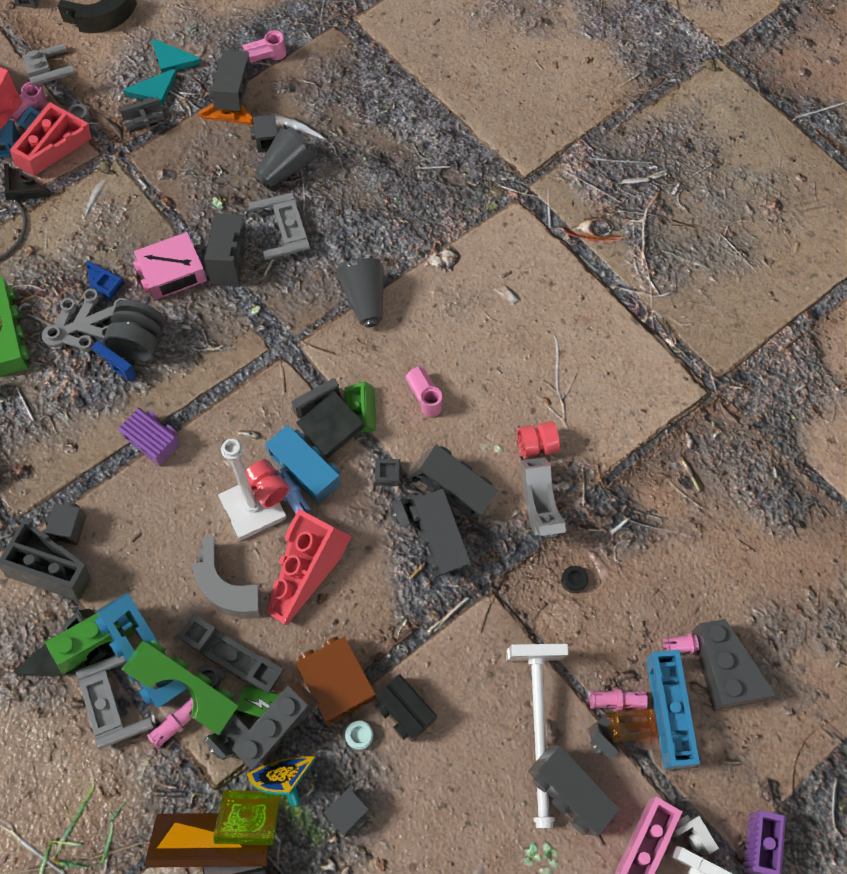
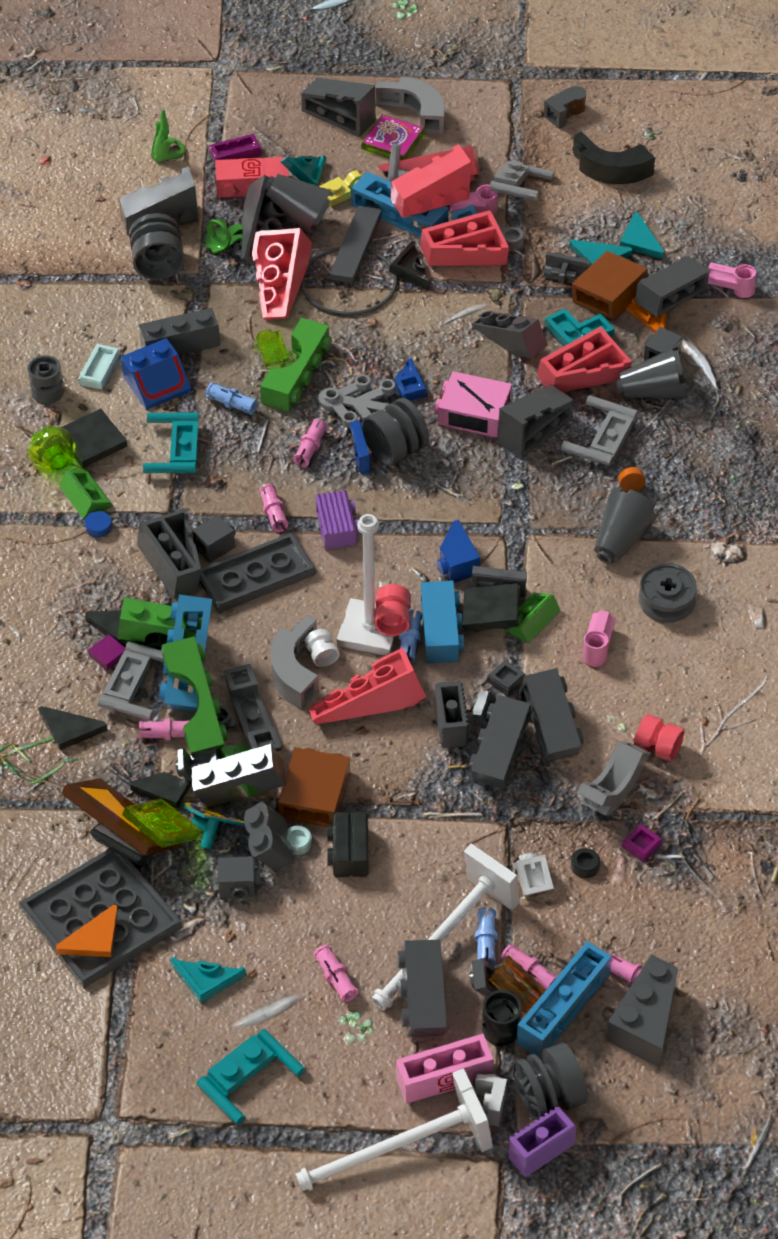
camera: 45 degrees right, 15 degrees down
none -> pearl dark grey tile [38,706,107,750]
none -> magenta tile [88,634,125,670]
none -> pearl dark grey tile [130,772,190,808]
none -> dark grey tile [199,533,316,613]
none -> dark grey brick [244,802,293,871]
none -> bright pink pin [259,484,289,532]
none -> bright pink pin [293,419,328,467]
none -> white wheel [304,629,340,667]
none -> bright pink pin [314,944,358,1002]
none -> dark grey brick [434,681,469,748]
none -> blue slope [437,520,480,583]
none -> dark grey slope [471,311,548,358]
none -> light blue pin [475,907,498,966]
none -> pearl dark grey wheel [482,990,522,1046]
none -> dark grey wheel [512,1042,588,1121]
none -> white bracket [513,852,554,896]
none -> coral wedge [537,327,632,393]
none -> teal plate [544,308,615,346]
none -> dark orange brick [572,251,648,320]
none -> orange tile [618,467,646,493]
none -> magenta tile [622,824,663,863]
none -> dark grey wheel [639,563,697,623]

